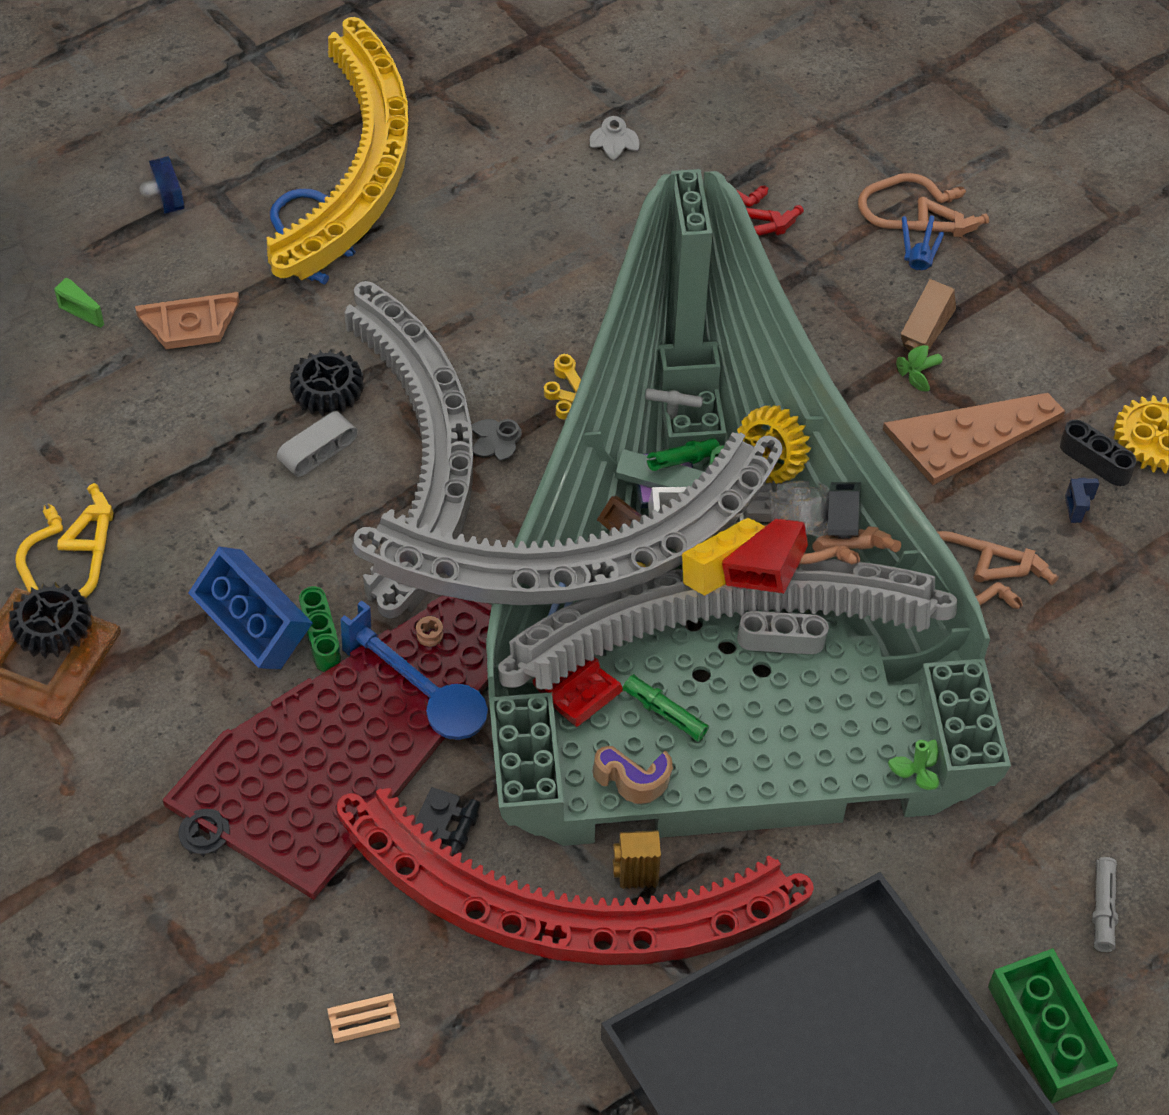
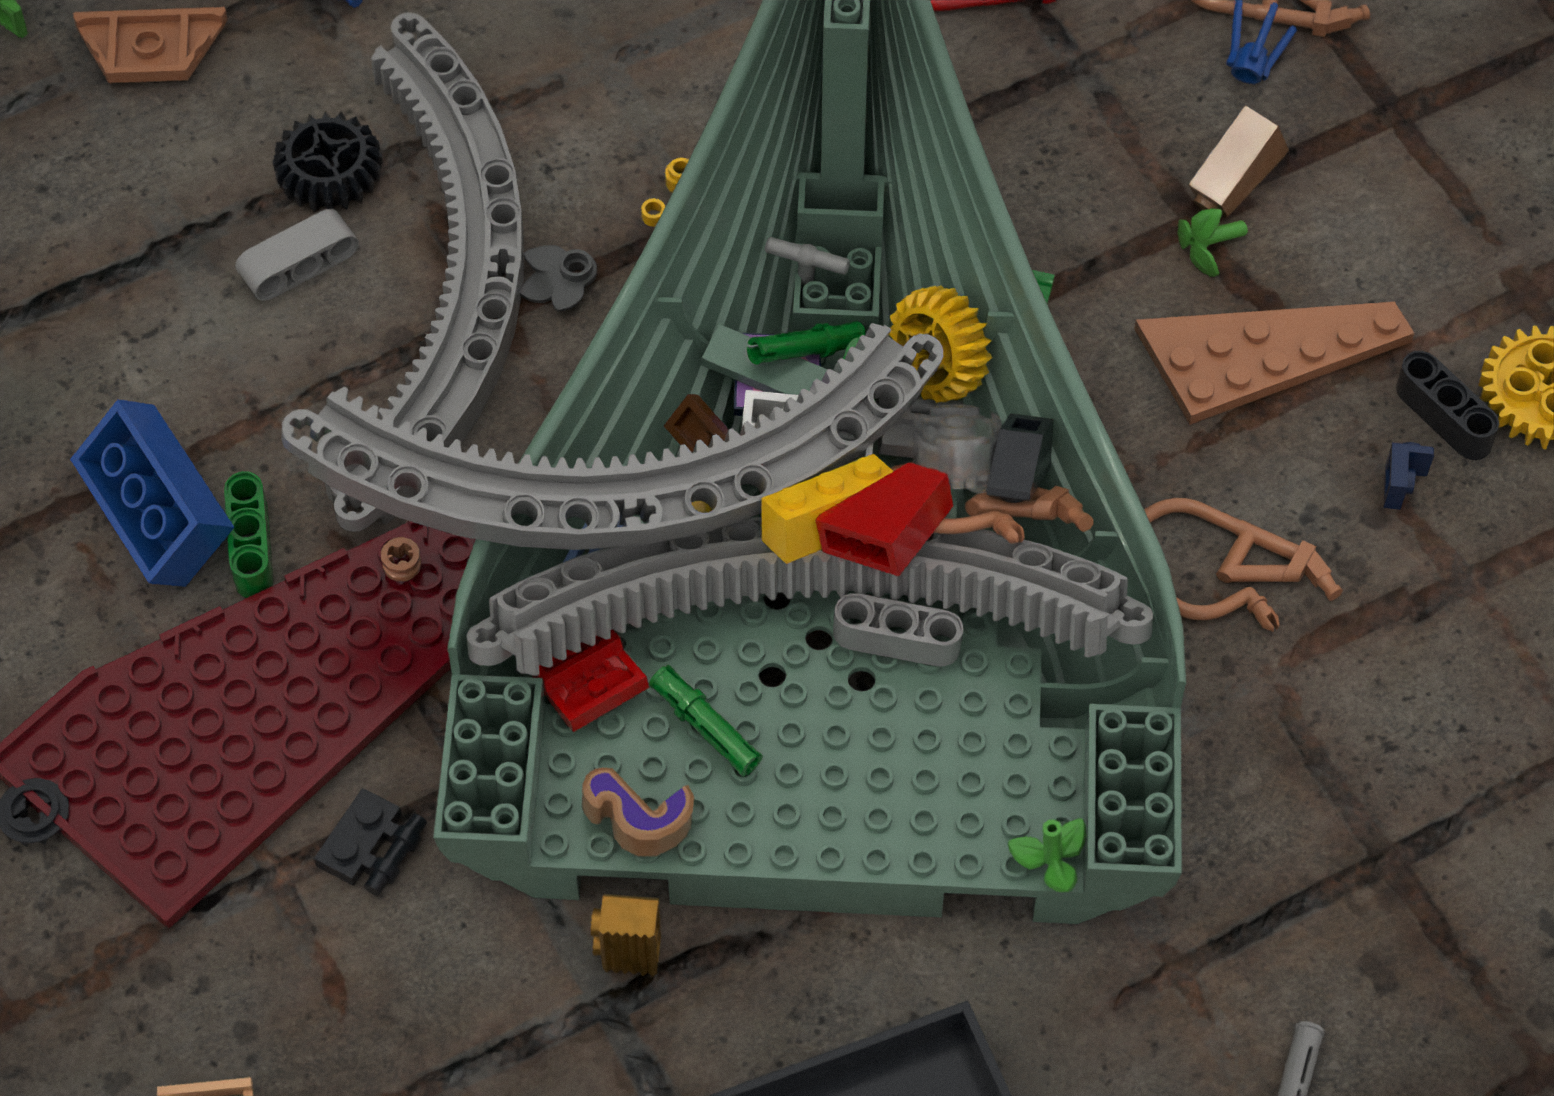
camera: 10 degrees right, 5 degrees up
red gear [337,788,814,965] -> none
blue piece [340,601,488,740] -> none

